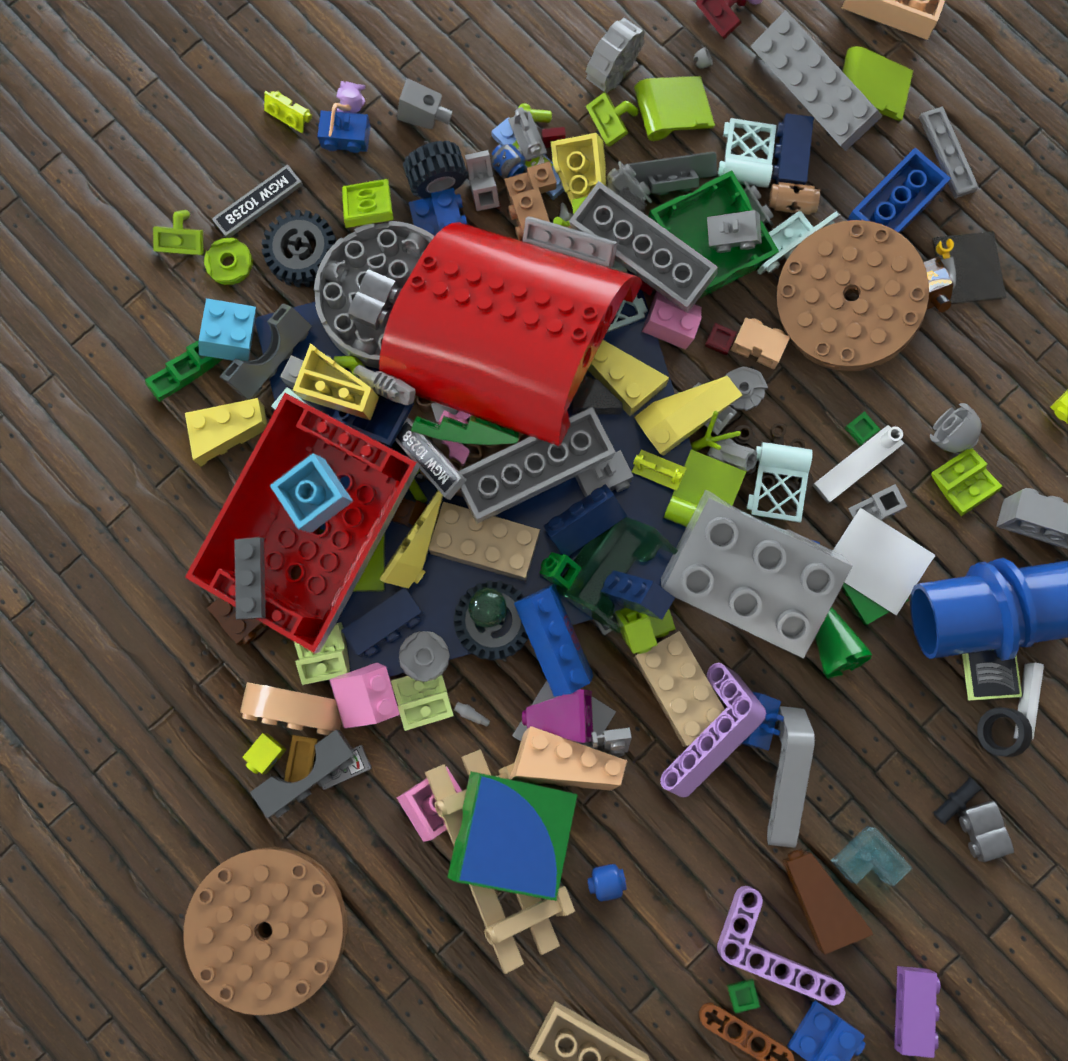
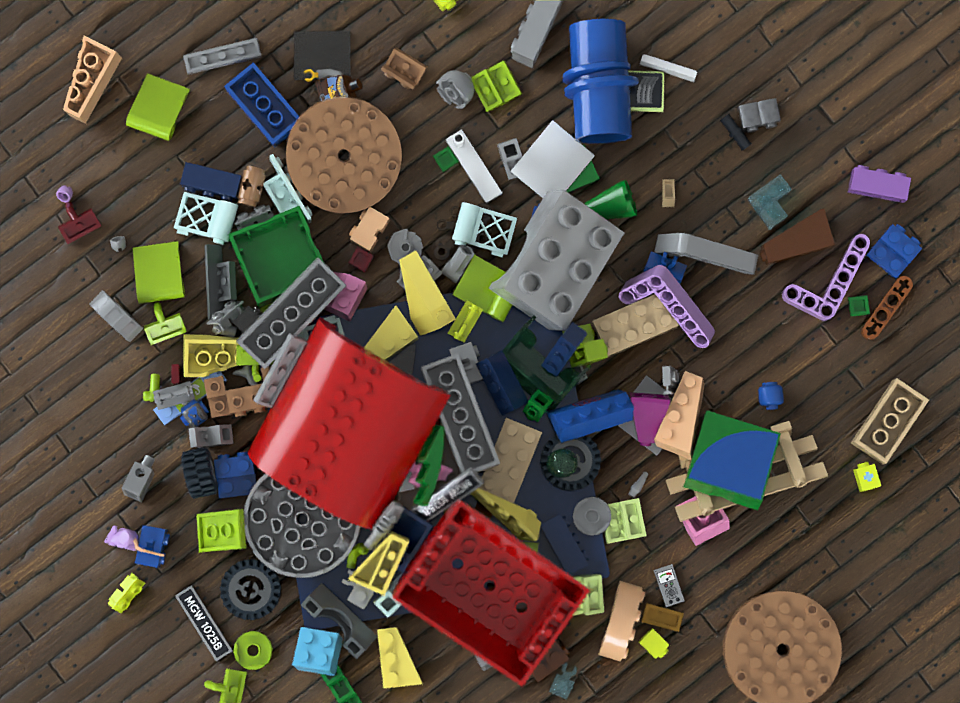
camera: 85 degrees left, 5 degrees up
dark grey plate [235,537,266,620] -> none
dark grey arch [250,730,357,819] -> none
medium azure brick [270,453,353,533] -> none
bright pink slope [329,663,400,728] -> none
flat silver brick [348,269,399,330] -> none
lime plant [691,411,741,451] -> none
light grey brick [707,210,762,253] -> none
light grey brick [750,10,882,151] -> none
black tyre [977,708,1032,757] -> none
none -> medium nougat bracket [381,47,428,89]
none -> clear light blue plate [549,662,577,700]
none -> tan piece [662,179,675,207]
none -> neon yellow brick [853,462,881,492]

